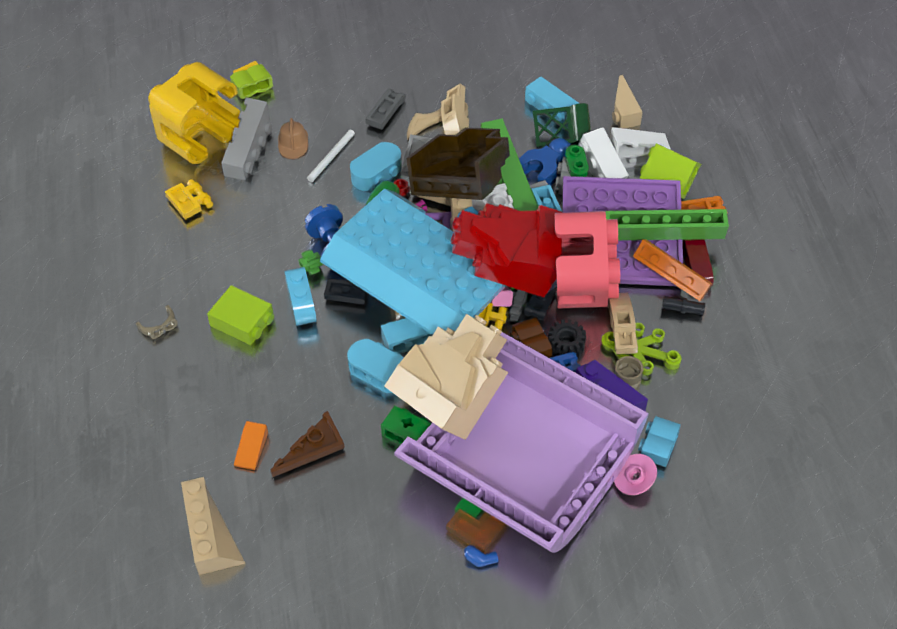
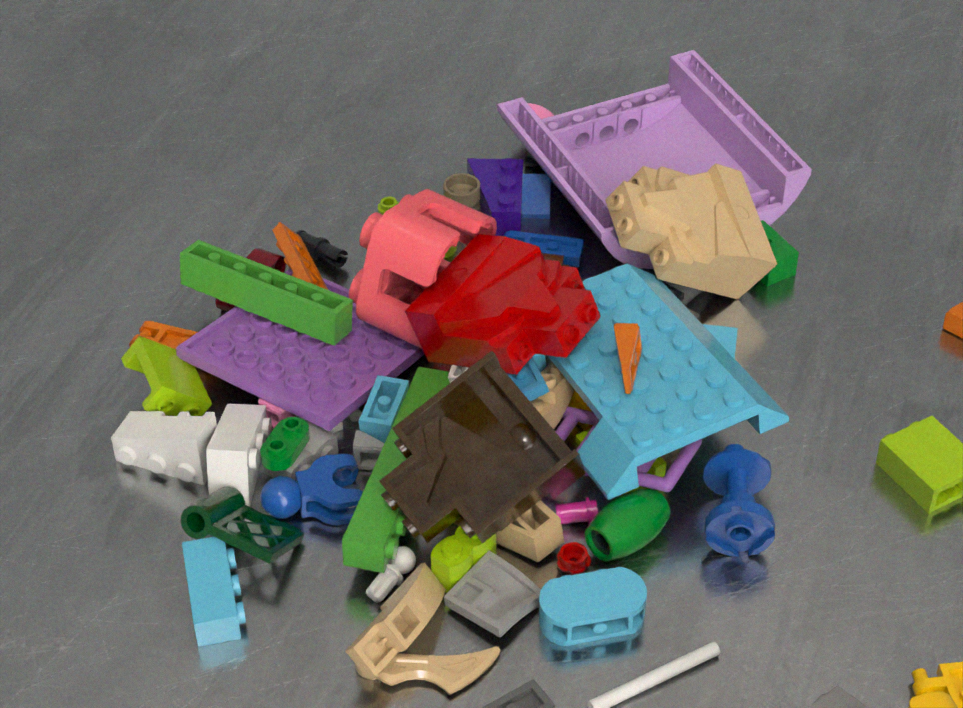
camera: 150 degrees left, 10 degrees down
reddish brown wing [270,411,345,477] -> none
medium azure brick [284,267,317,326] -> none
bright green gear [298,250,323,275] -> none
black plate [324,279,367,304] -> none
medium azure brick [347,339,404,393] -> none
tan slope [612,75,642,129] -> none
medium azure brick [638,416,681,467] -> none
none -> orange slope [613,323,642,394]

